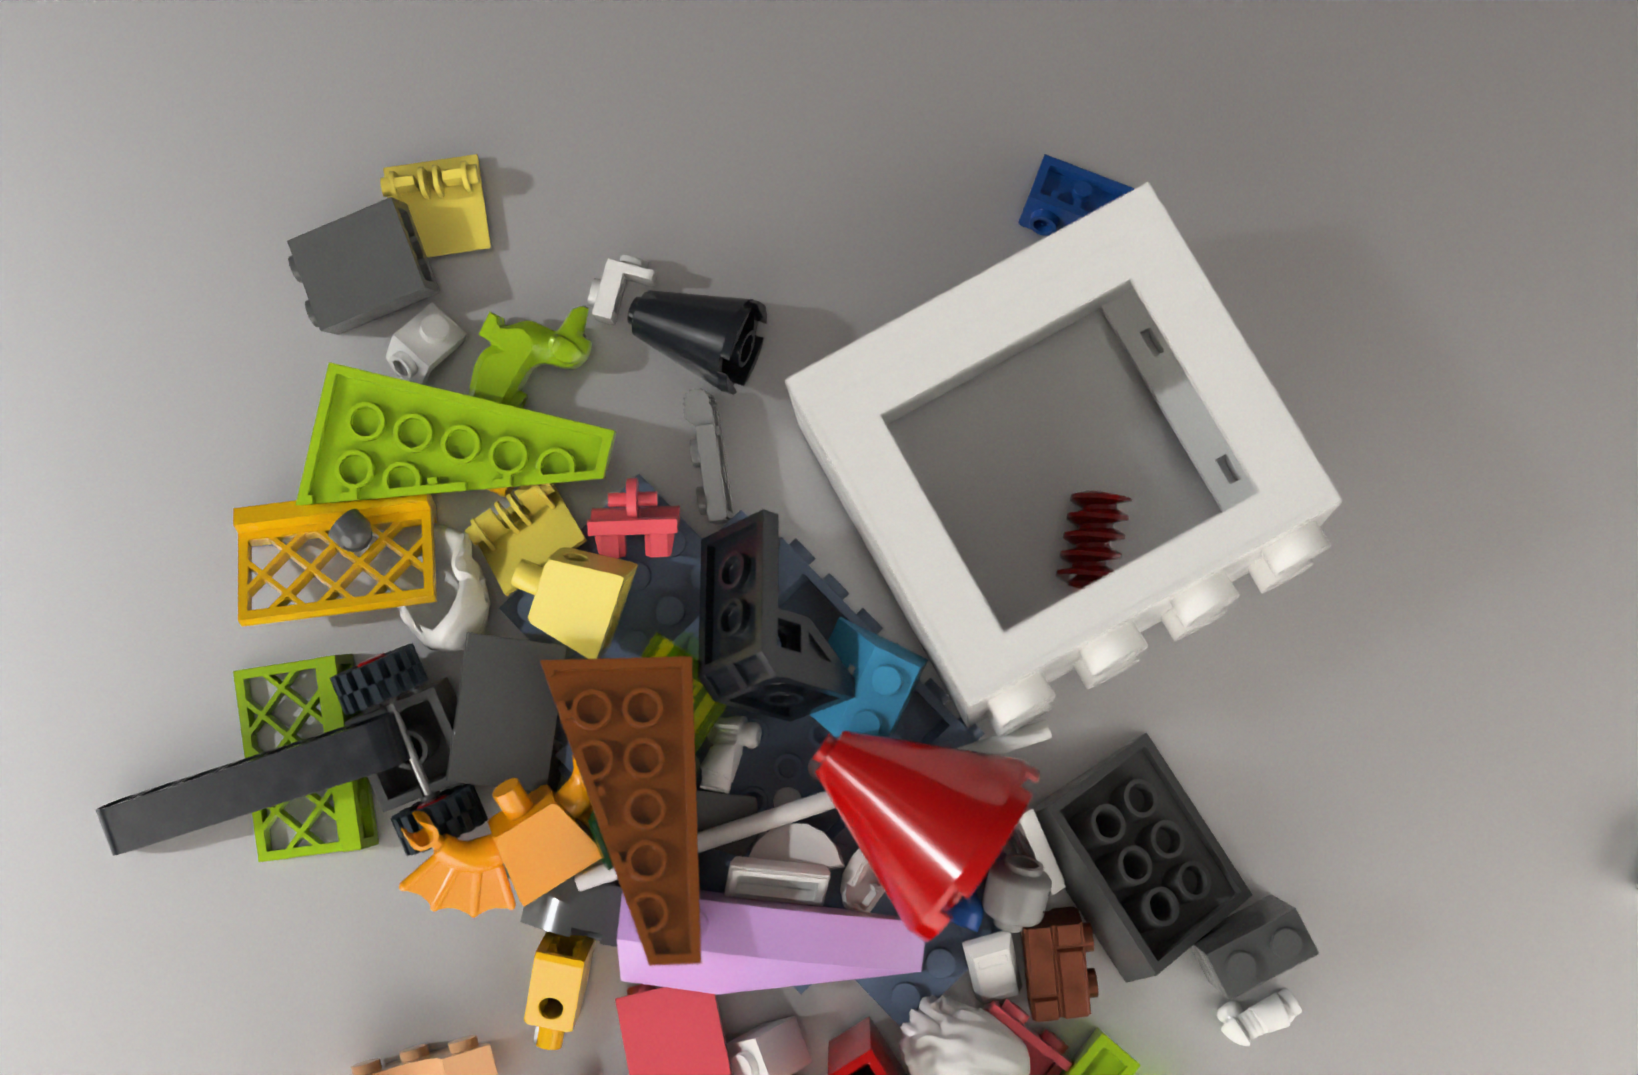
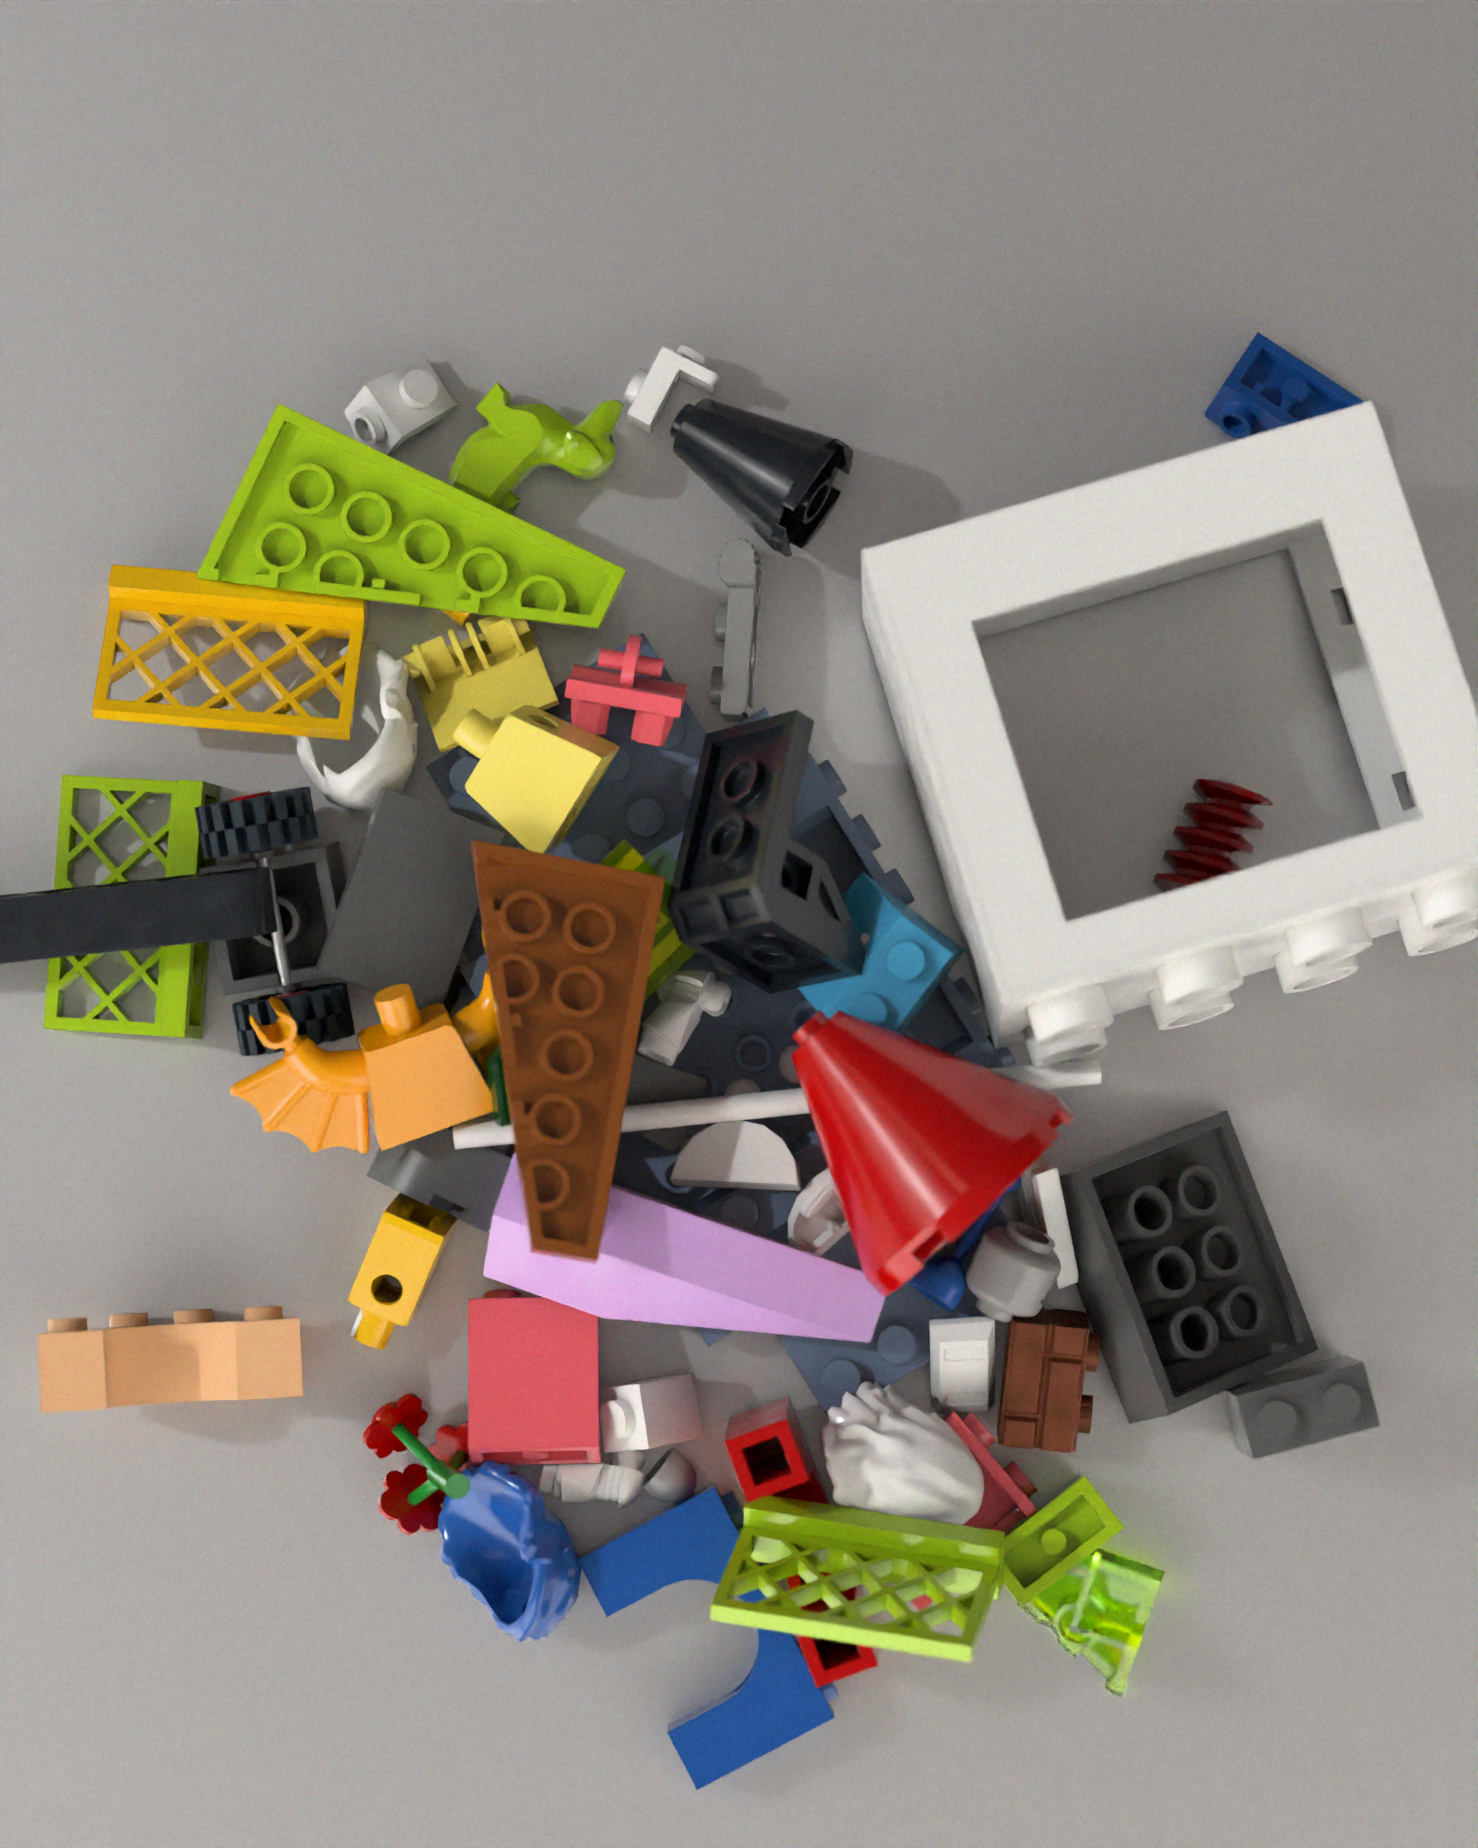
camera: 10 degrees right, 0 degrees up
dark grey brick [287,197,440,335] -> none
dark grey hinge [328,509,372,552] -> none
light yellow hinge [380,154,491,258] -> none
white tile [724,856,831,906] -> none
white arm [1217,988,1302,1046] -> none

